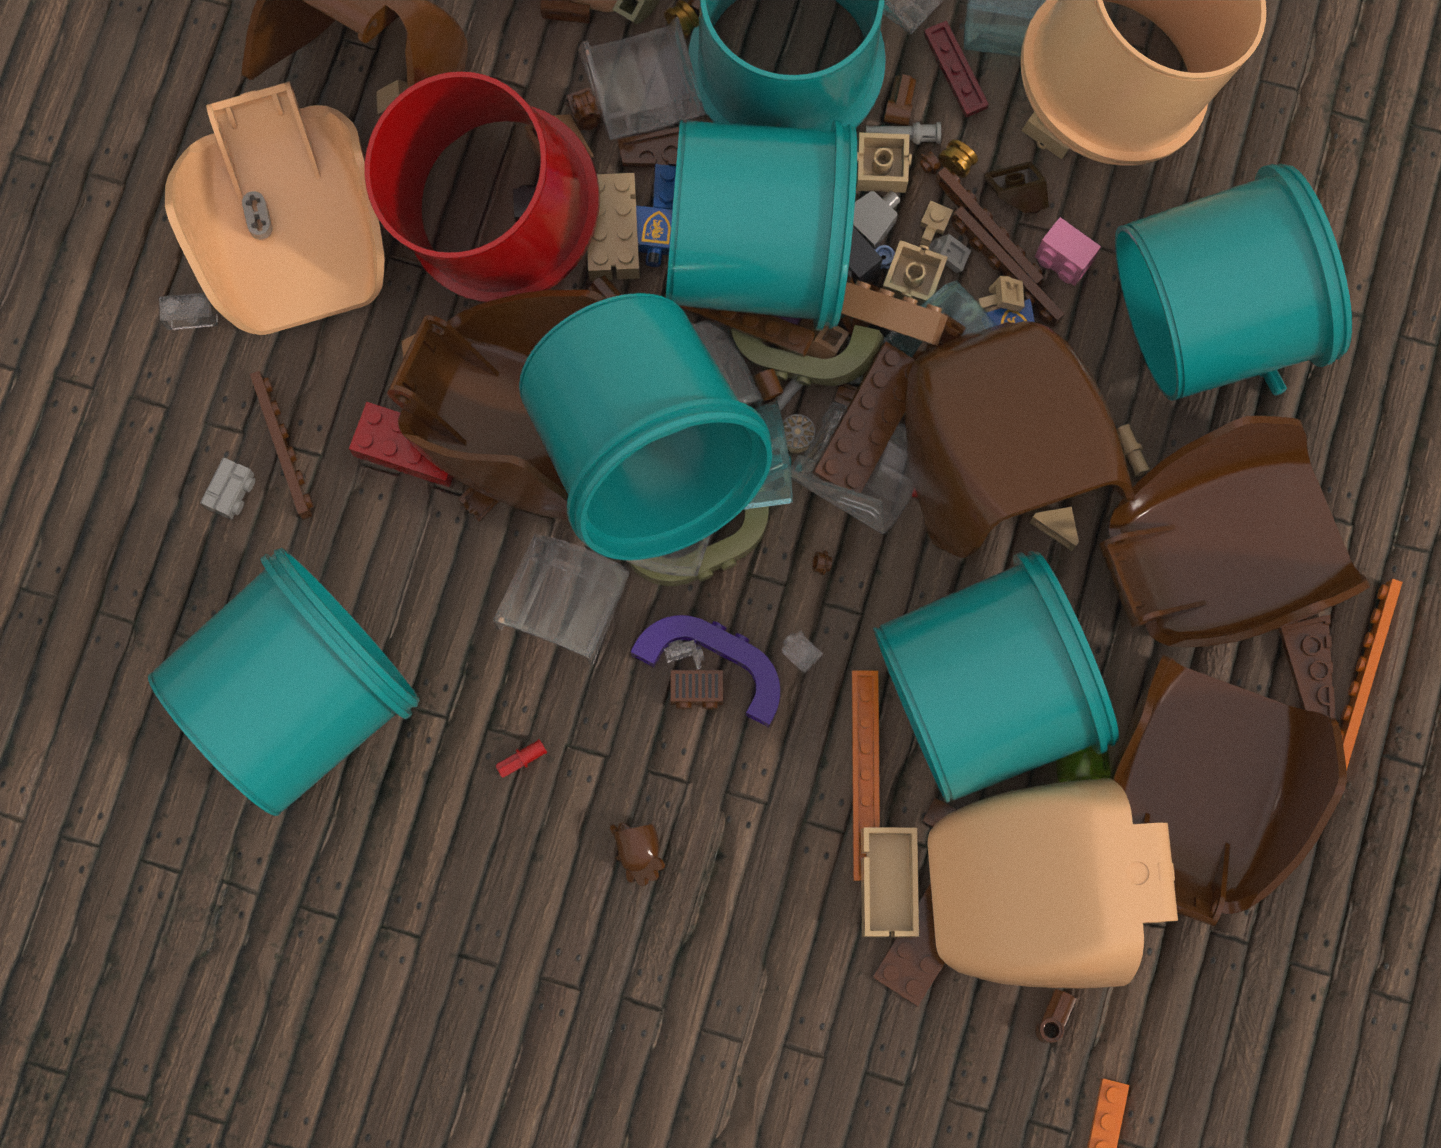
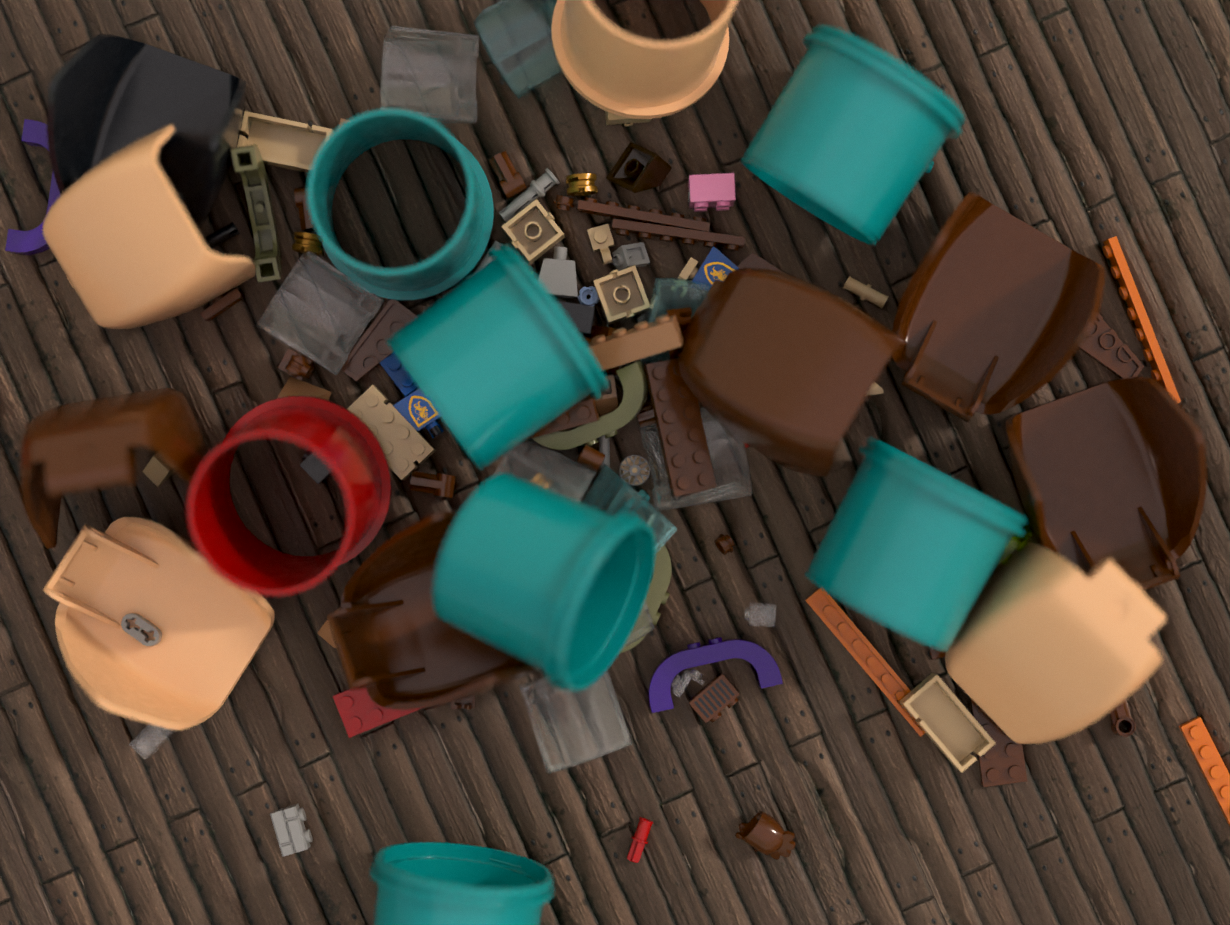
camera: 35 degrees left, 10 degrees up
reddish brown plate [250,371,314,519] -> none
dark red plate [924,20,989,118] -> none
tan bracket [989,276,1025,312] -> none

